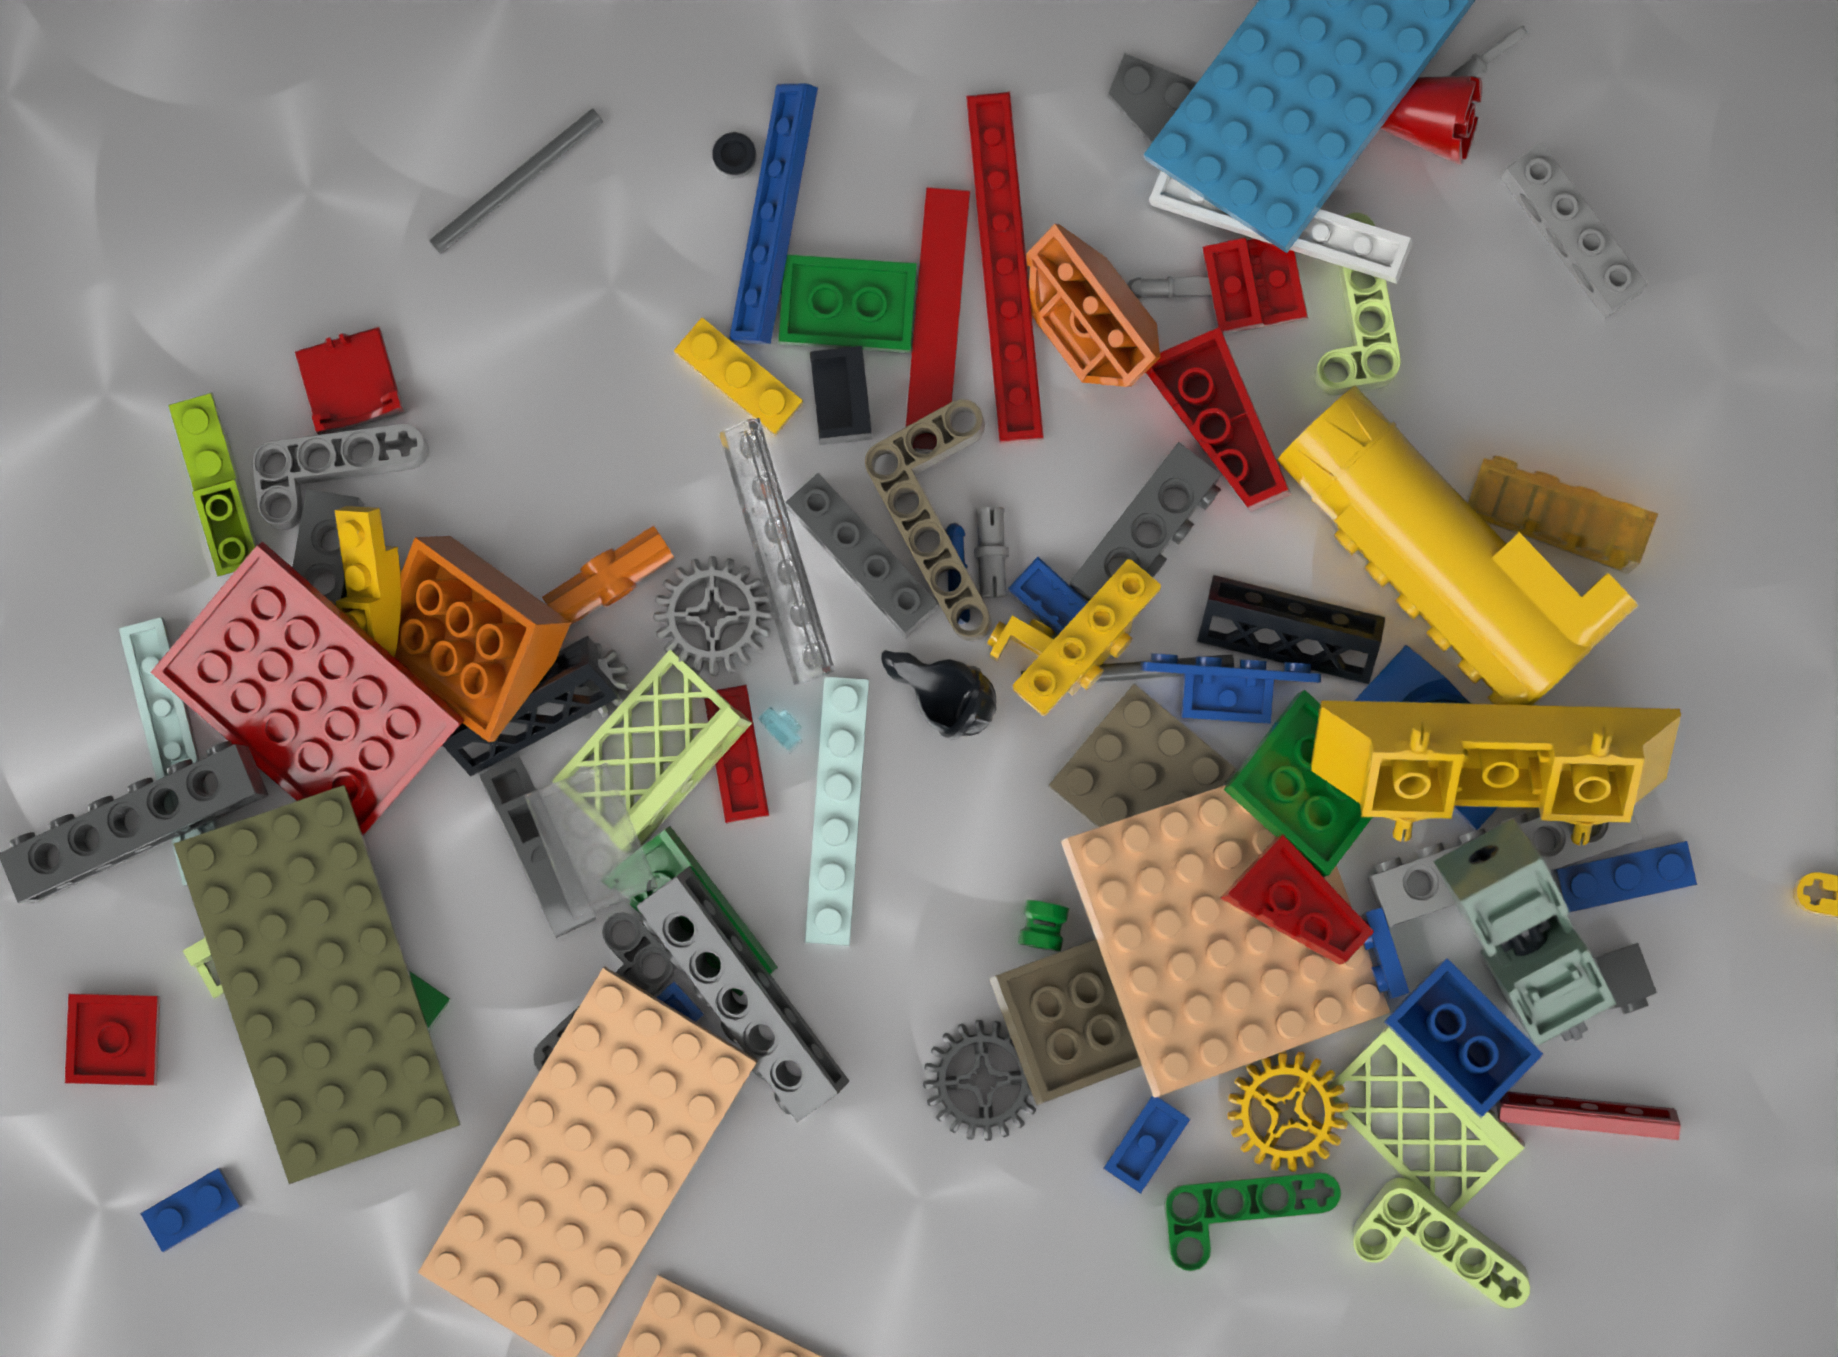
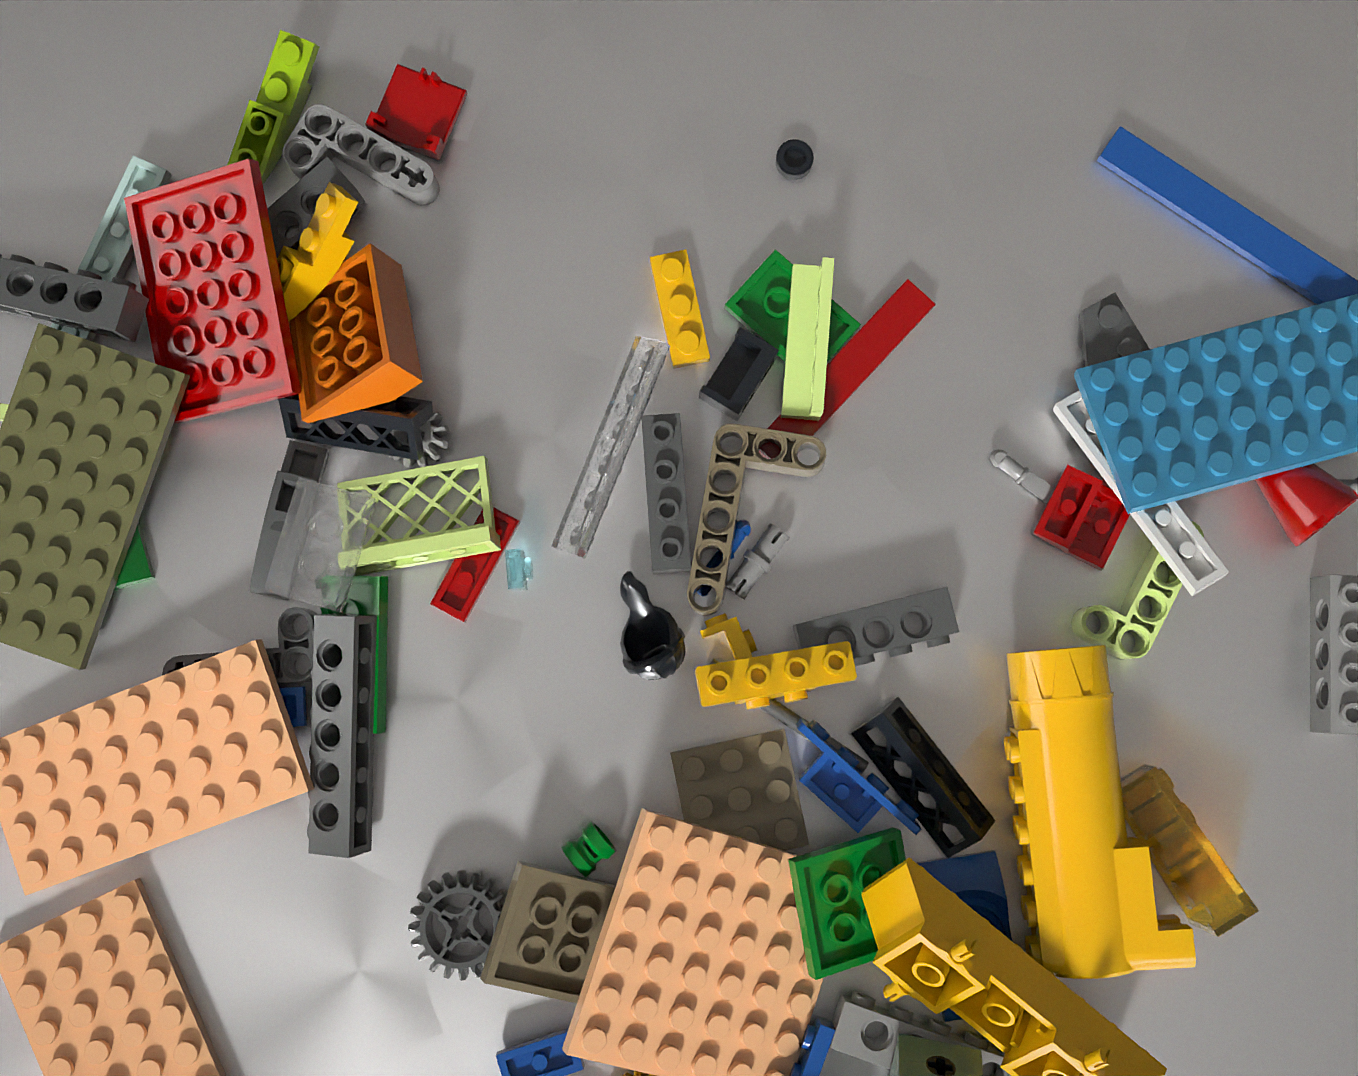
camera: 35 degrees right, 0 degrees up
dark grey axle [429,108,603,254] -> none
orange piece [542,526,675,626] -> none
light grey gear [653,556,773,676] -> none
blue tile [729,83,818,344] -> none
light aqua plate [805,677,869,946] -> none
red tile [966,92,1044,444] -> none
blue plate [1008,556,1088,636] -> none
orange wedge [1026,224,1160,387] -> none
red wedge [1145,327,1292,512] -> none
red wing [1220,835,1374,965] -> none
none -> yellowish green fence [781,257,834,421]

